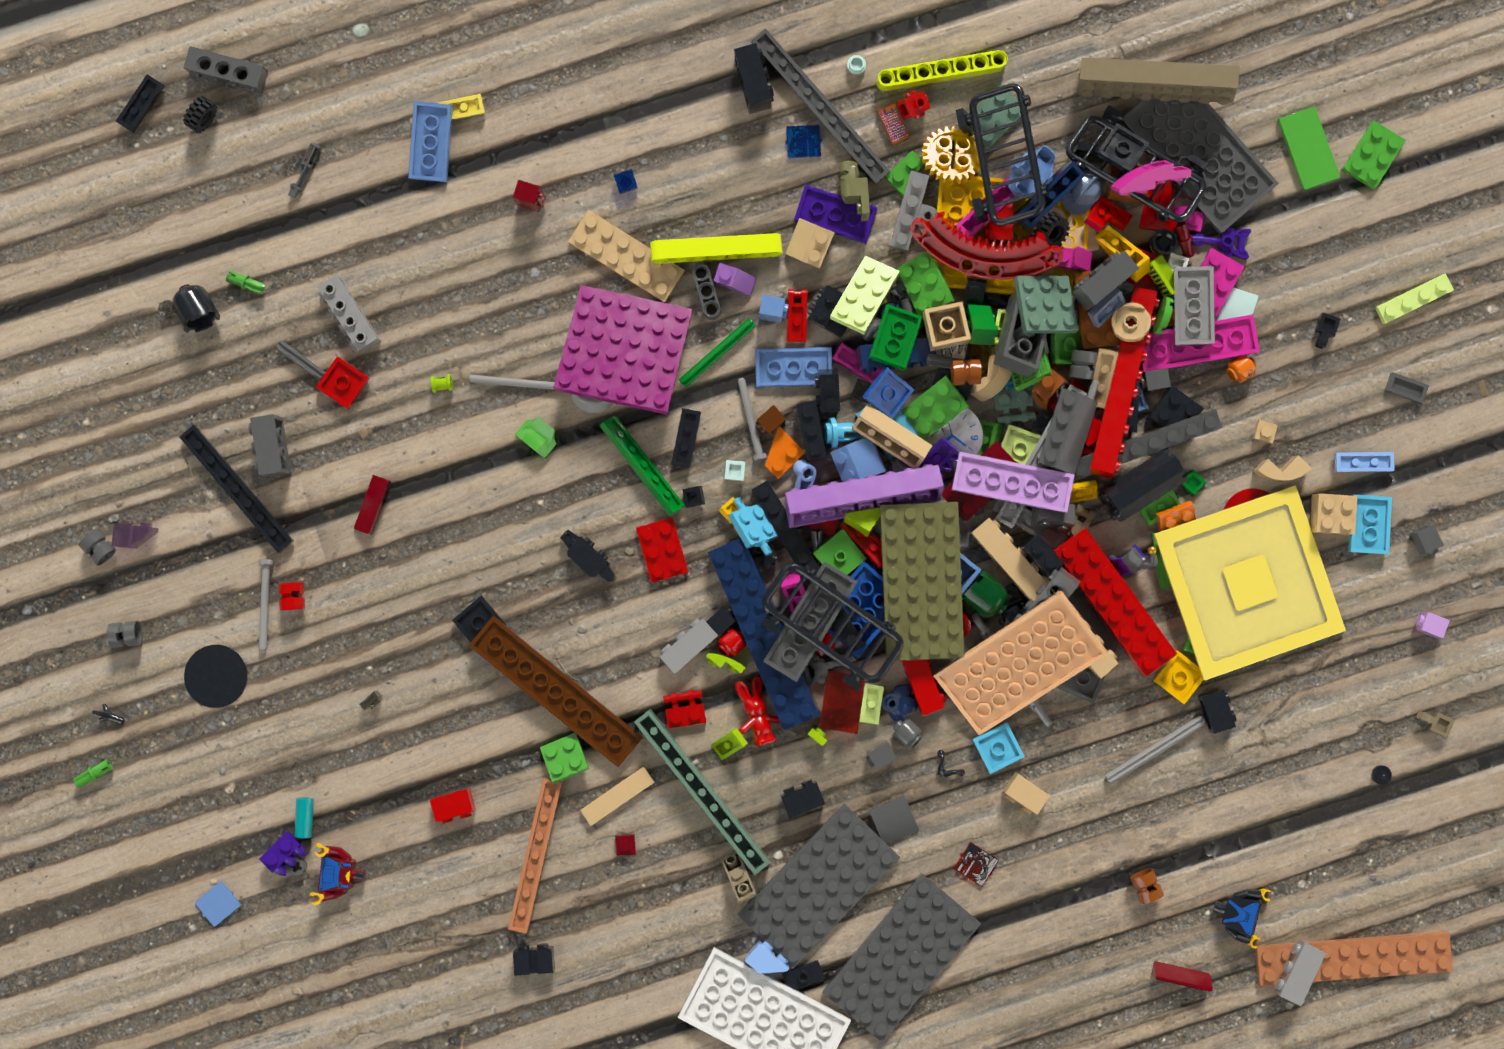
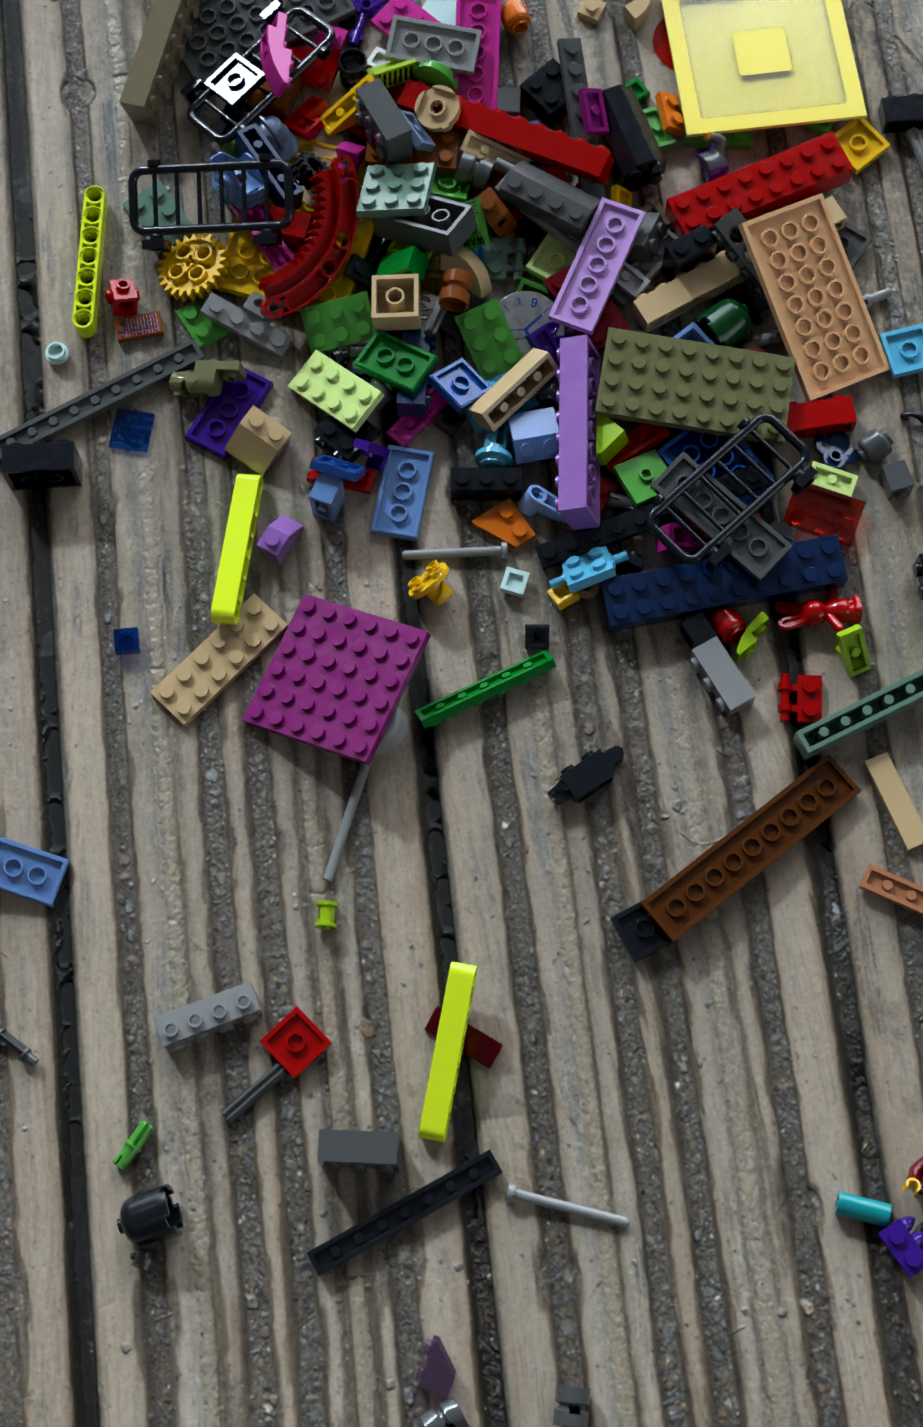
camera: 75 degrees left, 15 degrees down
black sticker [184,645,247,708] -> none
red wheel [278,582,305,611] -> none
clear smoke plate [359,690,382,710] -> none
red brick [430,787,476,824] -> none
dark red brick [512,179,546,212] -> none
bright green slope [515,417,557,459] -> none
bright green plate [540,733,589,784] -> none
red plate [636,517,688,583] -> none
black plate [671,408,701,468] -> none
green axle [679,319,756,387] -> none
dark grey beam [692,264,721,320] -> none
reddish brown brick [756,405,786,435] -> none
lime plate [807,727,827,746] -> none
black brick [815,369,840,413] -> none
dark red pin [1174,221,1195,258] -> none
none -> blue tile [309,454,367,482]
none -> dark purple bracket [352,438,391,472]
none -> yellow plate [407,560,452,606]
none -> neon yellow beam [419,961,477,1143]
none -> magenta plate [578,88,610,136]

